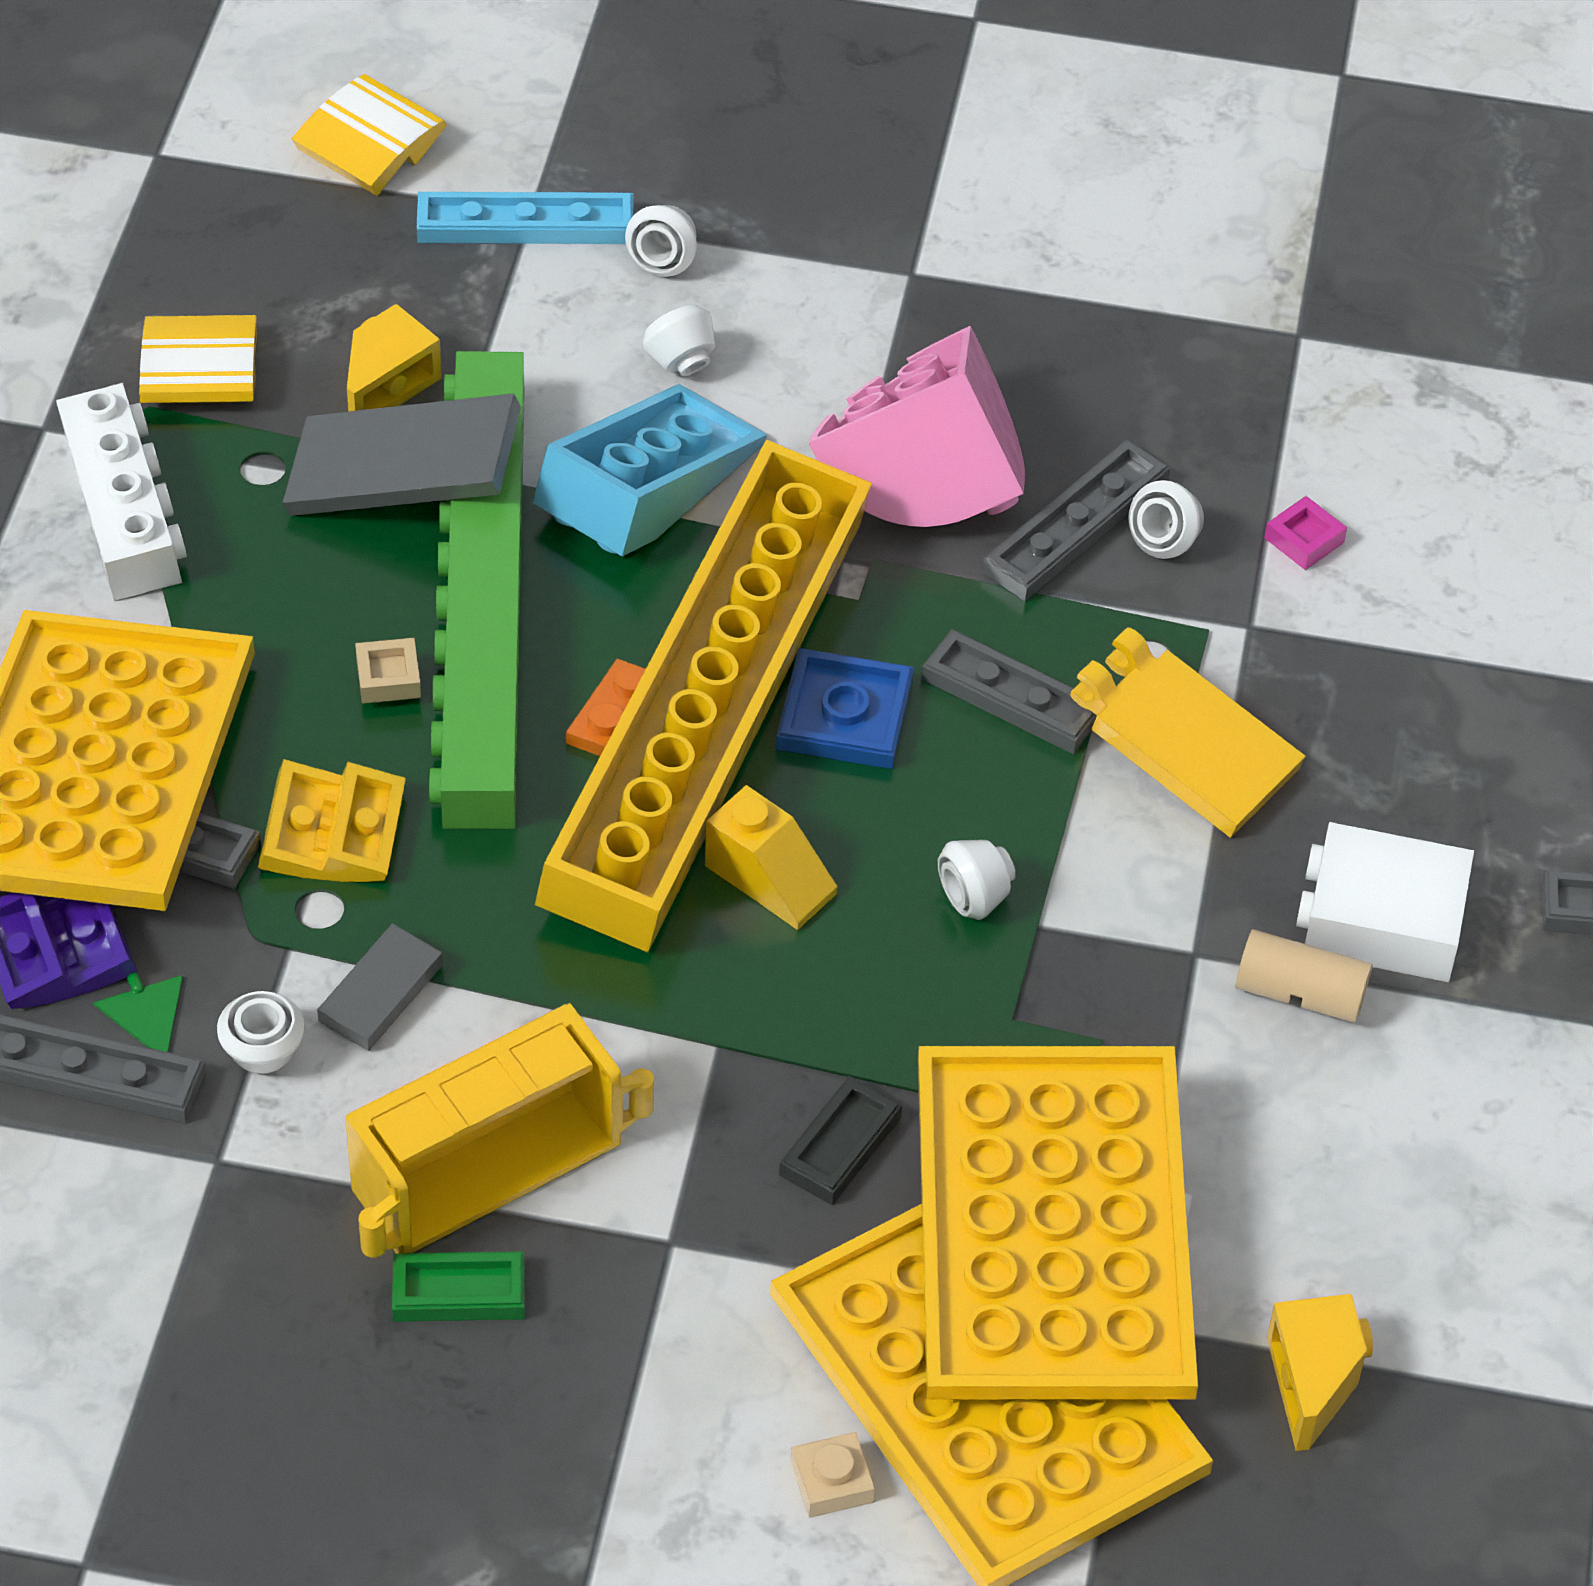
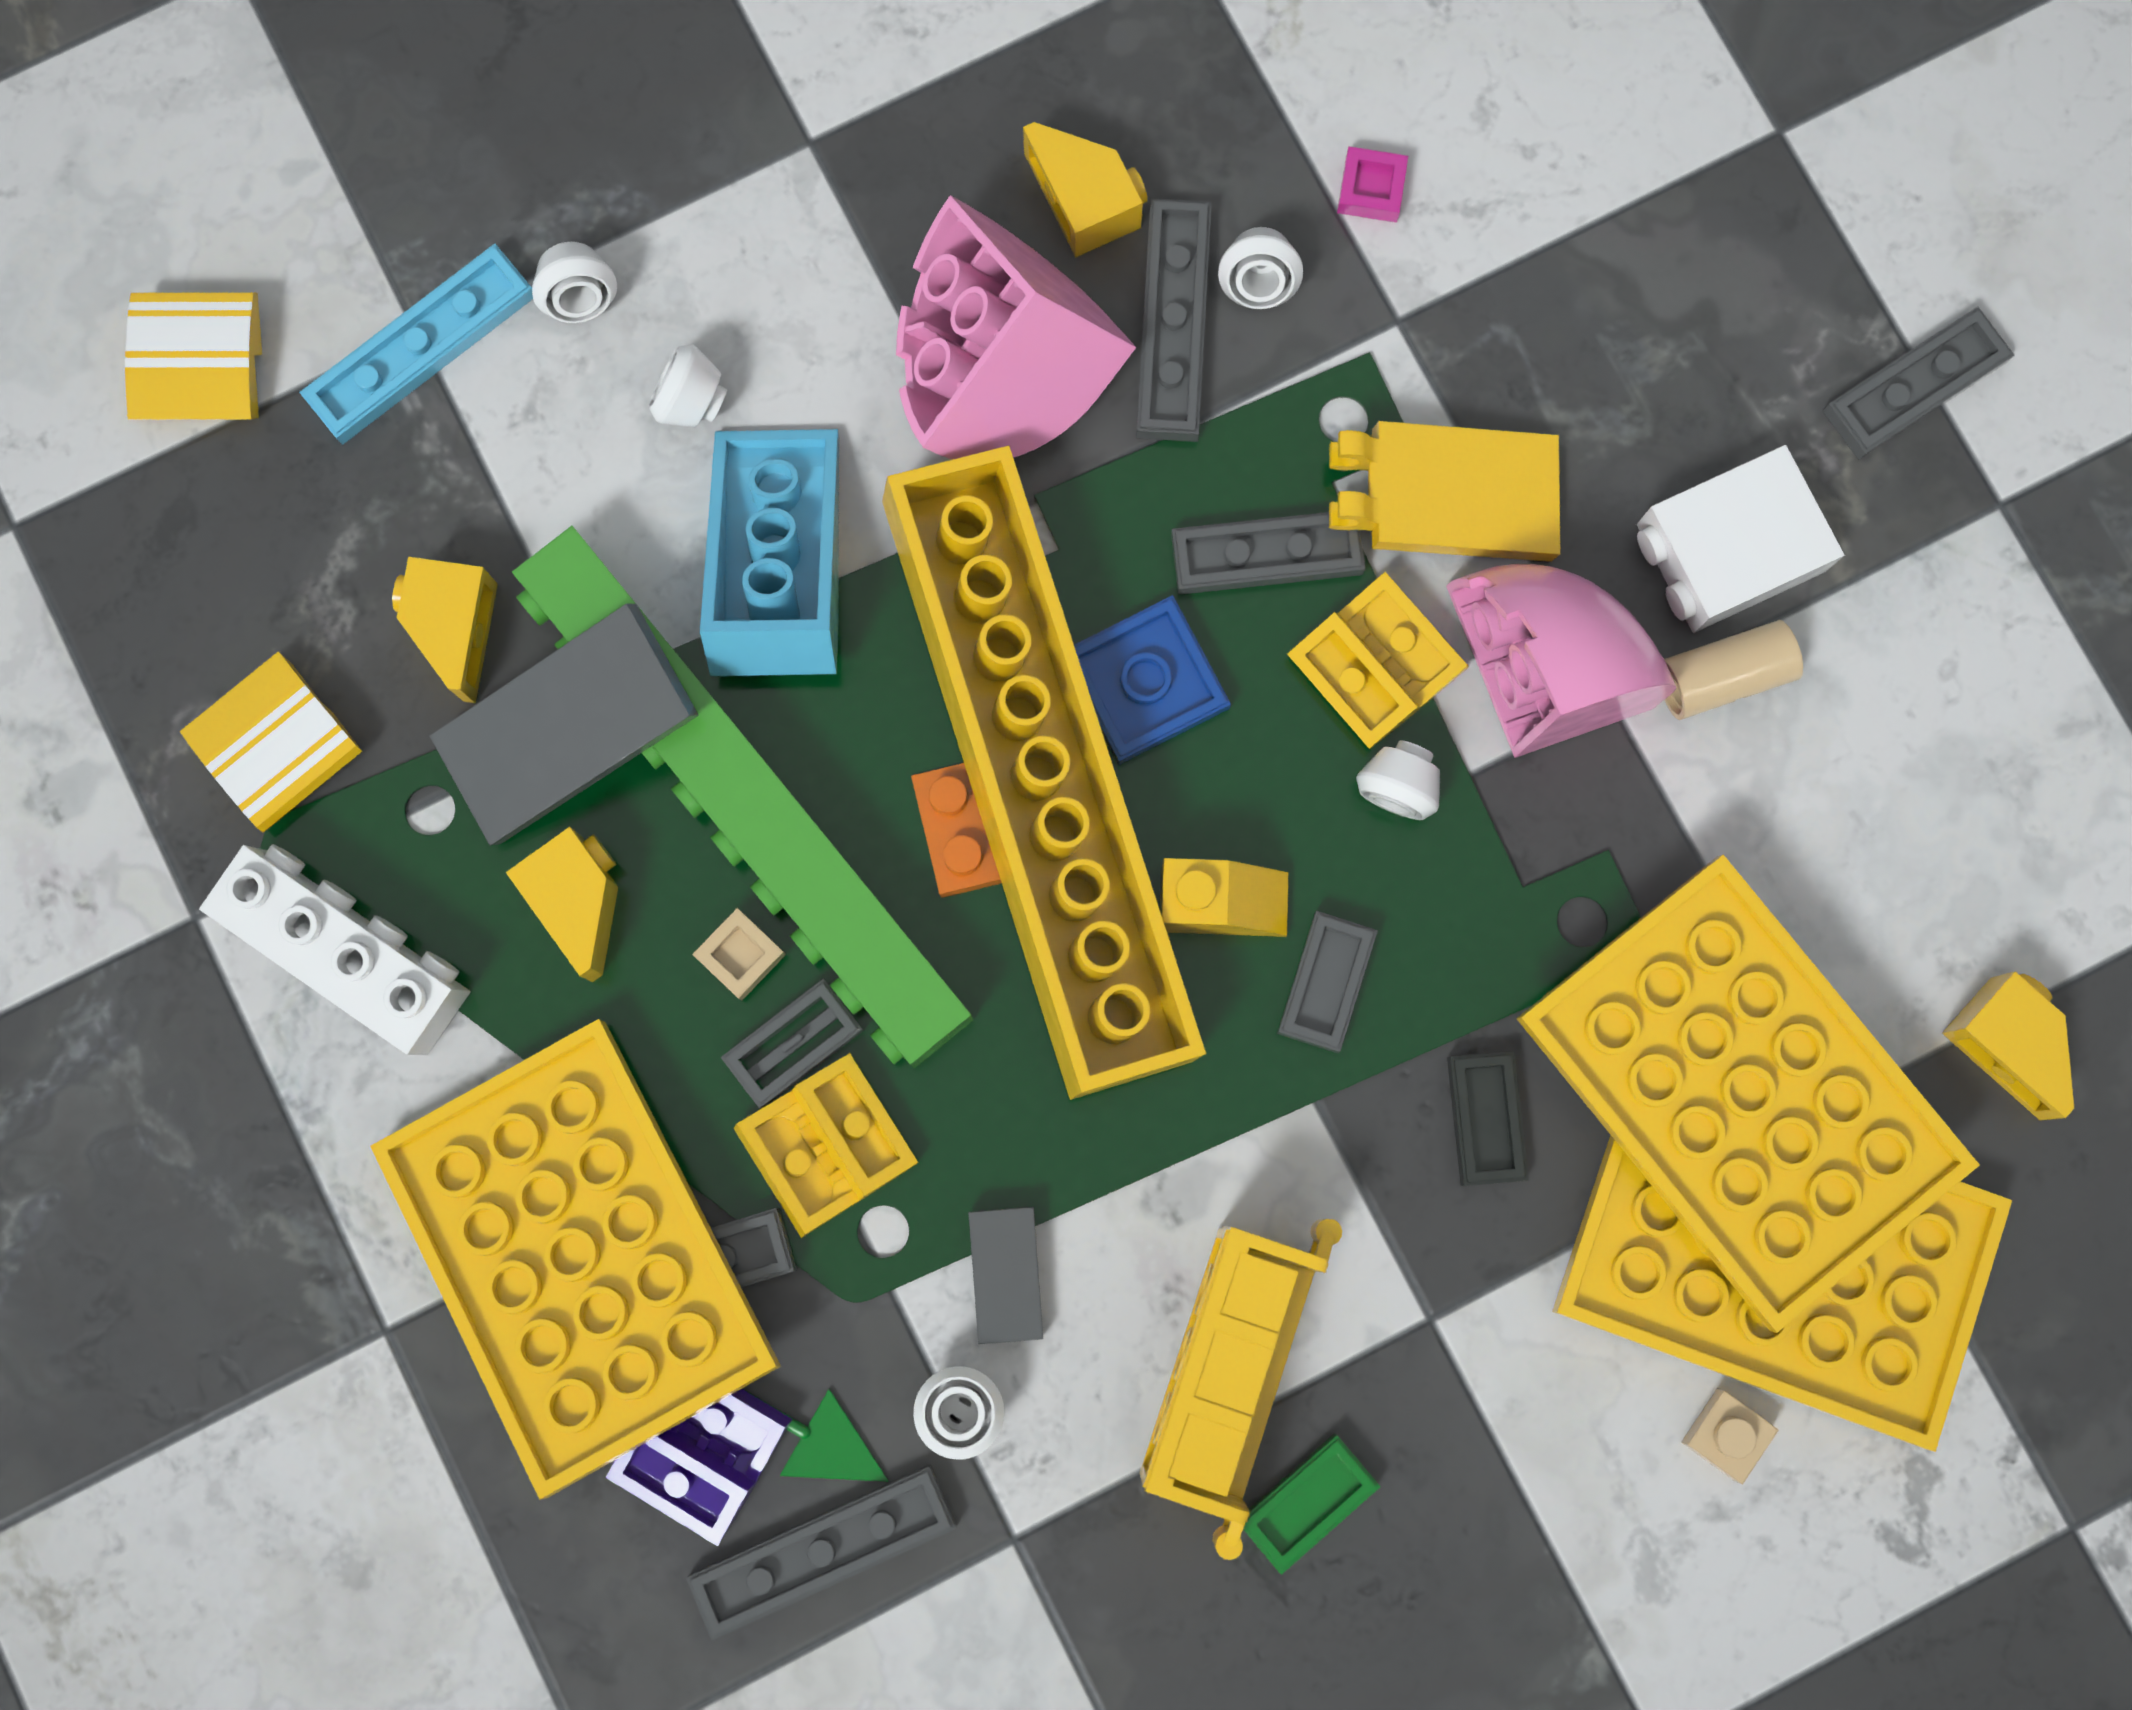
camera: 35 degrees left, 30 degrees up
none -> yellow slope [506,827,618,983]
none -> dark grey tile [721,978,864,1109]
none -> yellow slope [1023,122,1148,258]
none -> dark grey tile [1277,911,1378,1054]
none -> yellow slope [1287,572,1470,749]
none -> bright pink brick [1446,564,1676,758]

